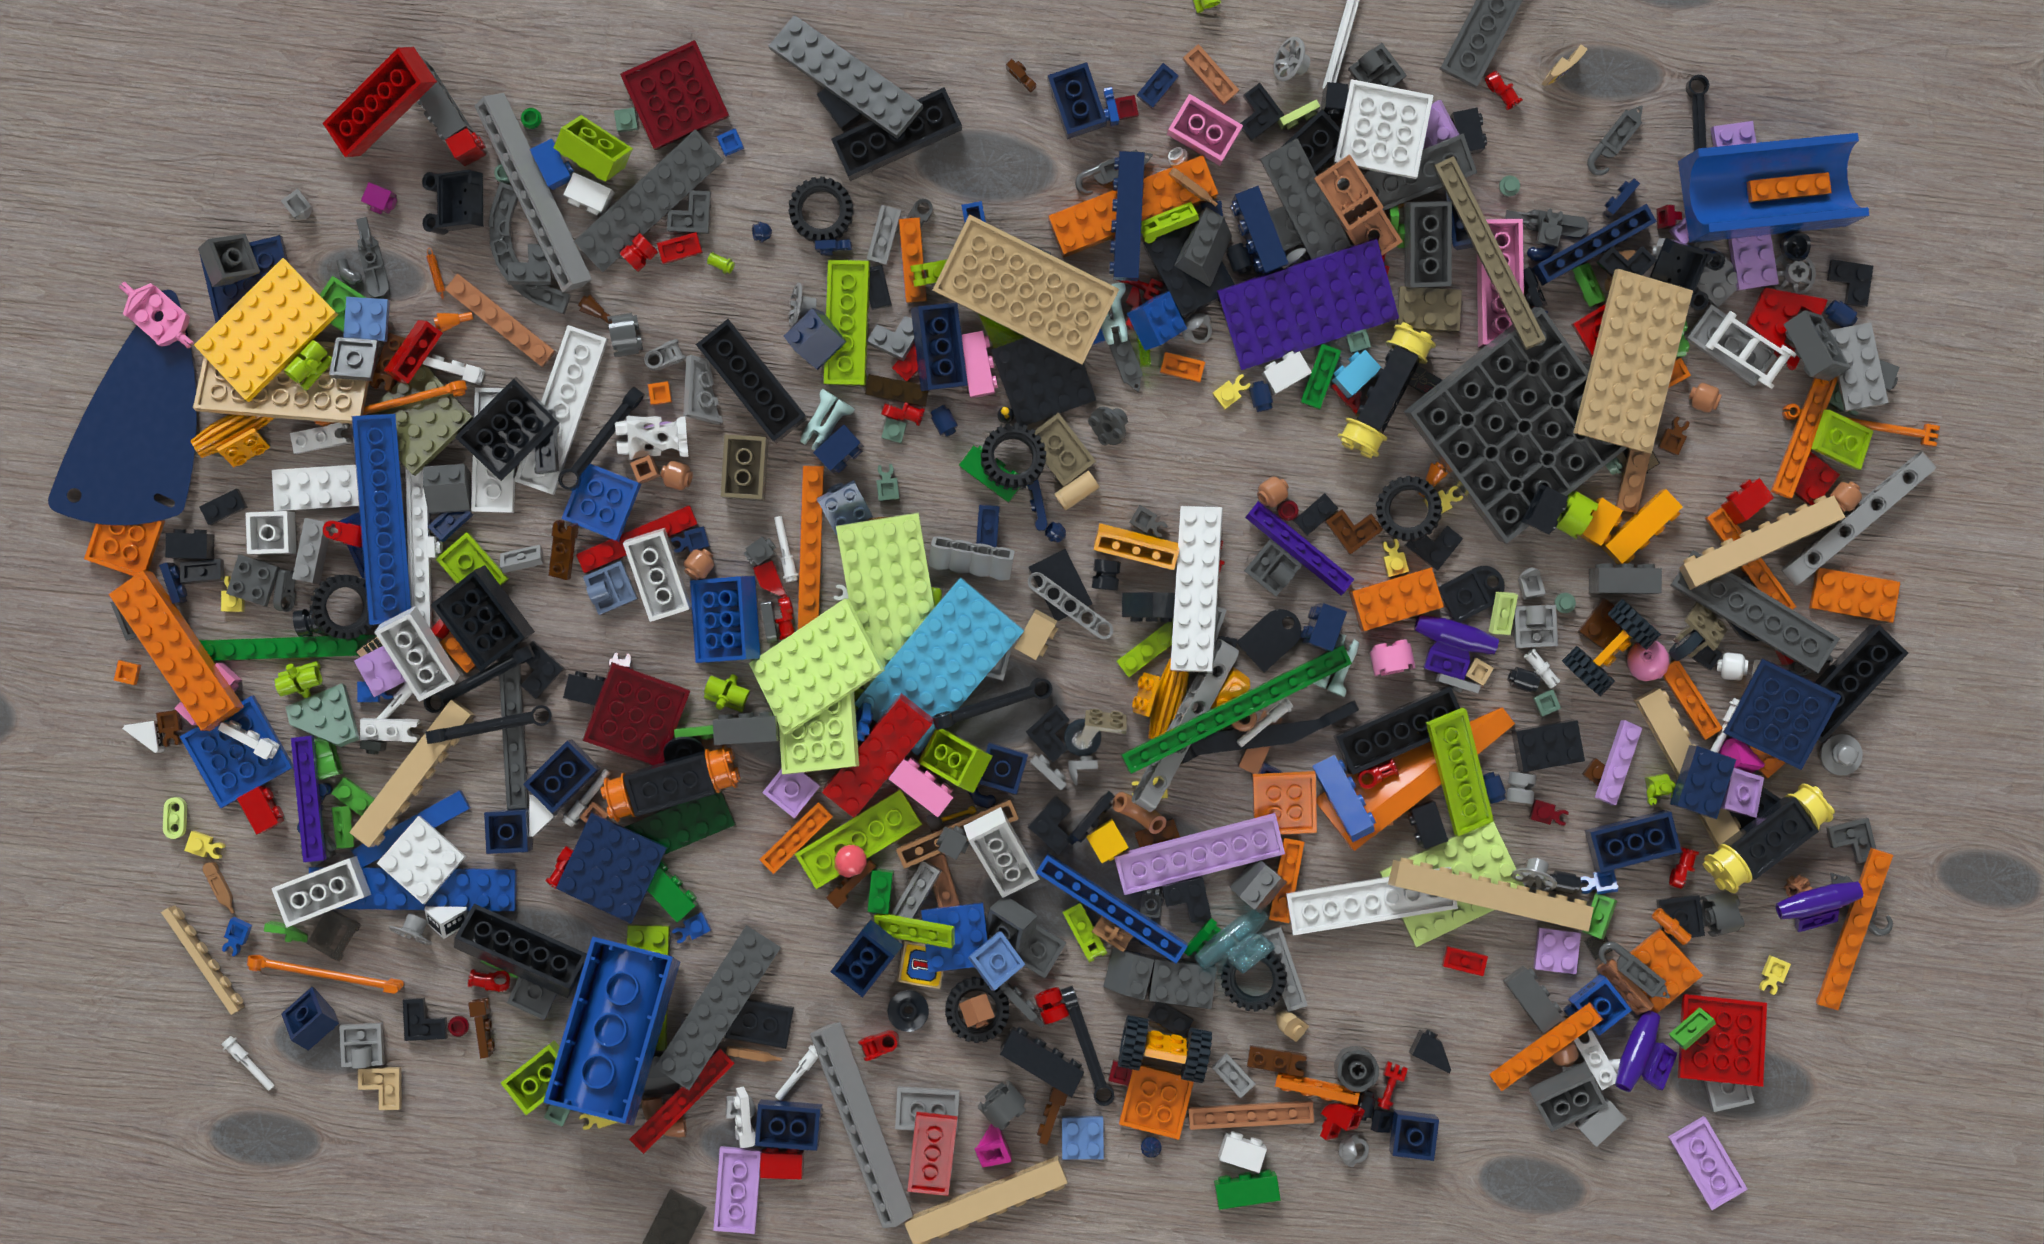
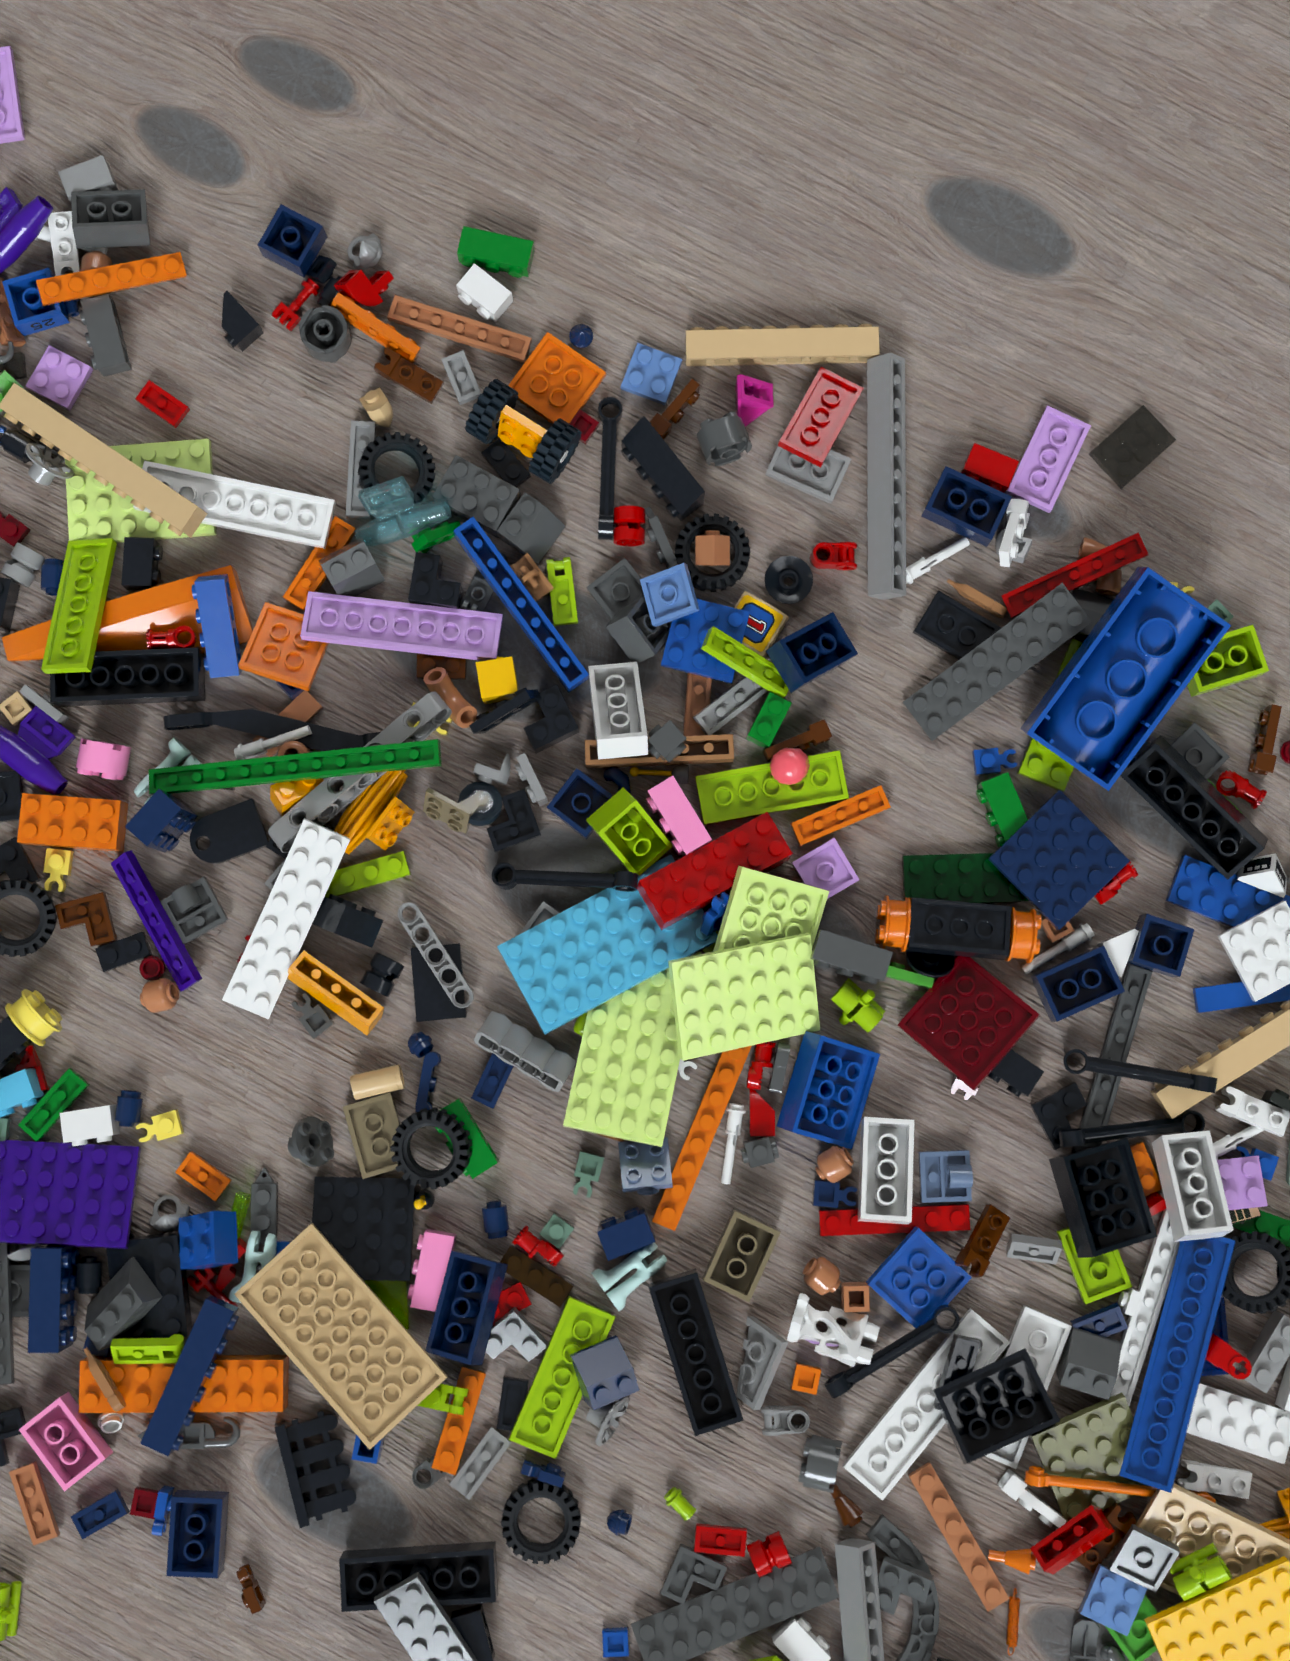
camera: 165 degrees left, 5 degrees down
tan brick [1014,609,1058,660] -> none
none -> black fence [274,1410,356,1528]

